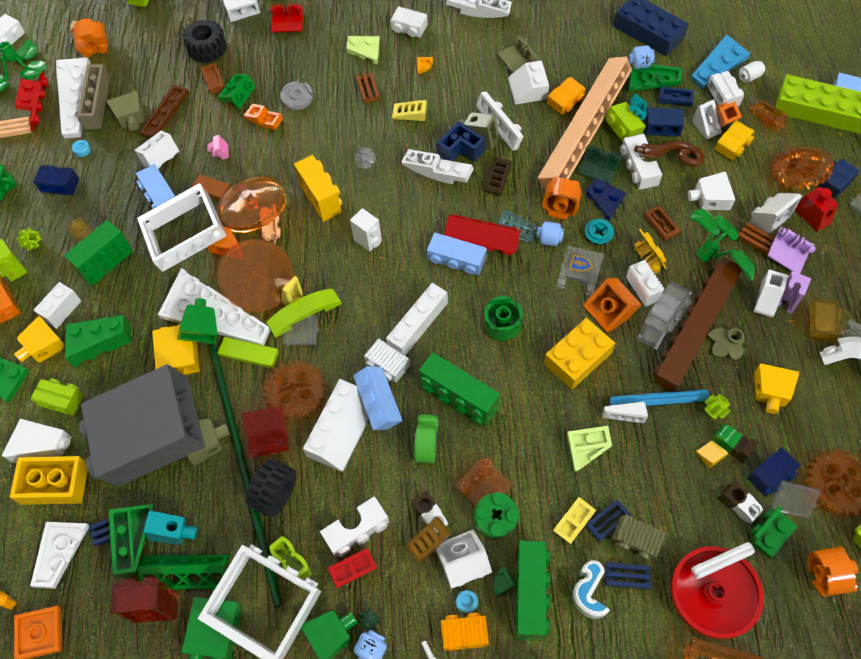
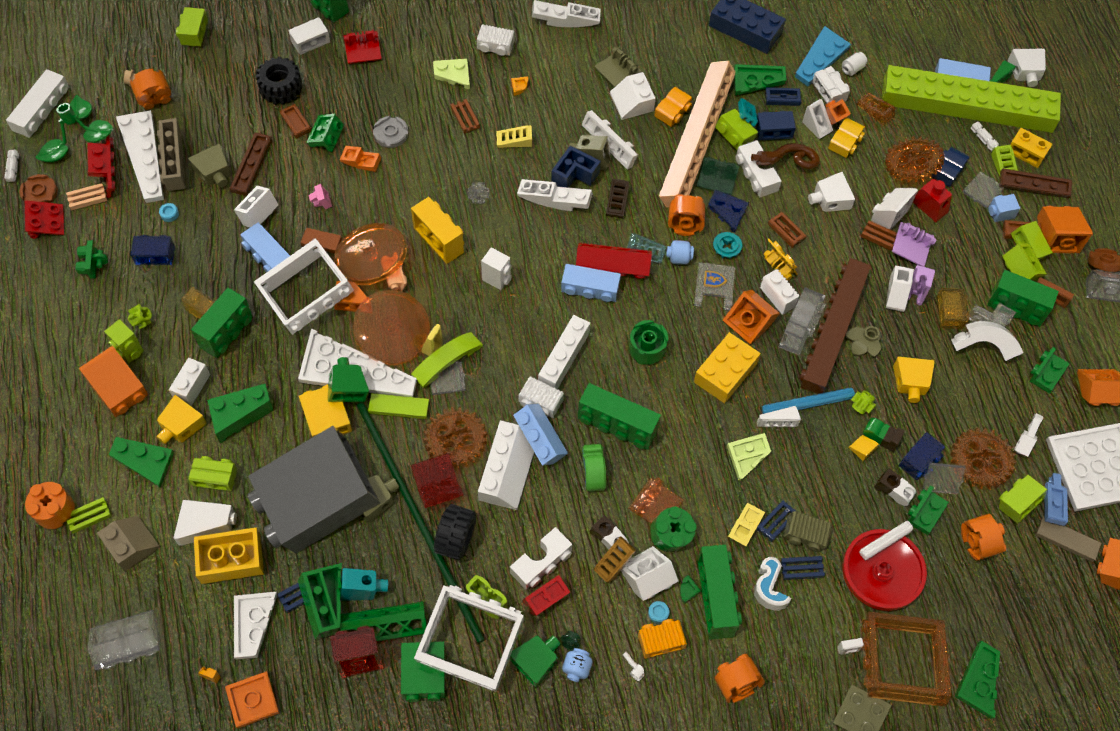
camera: 15 degrees left, 0 degrees up
light blue head [628,46,655,69] -> none
green plant [689,209,755,282] -> none

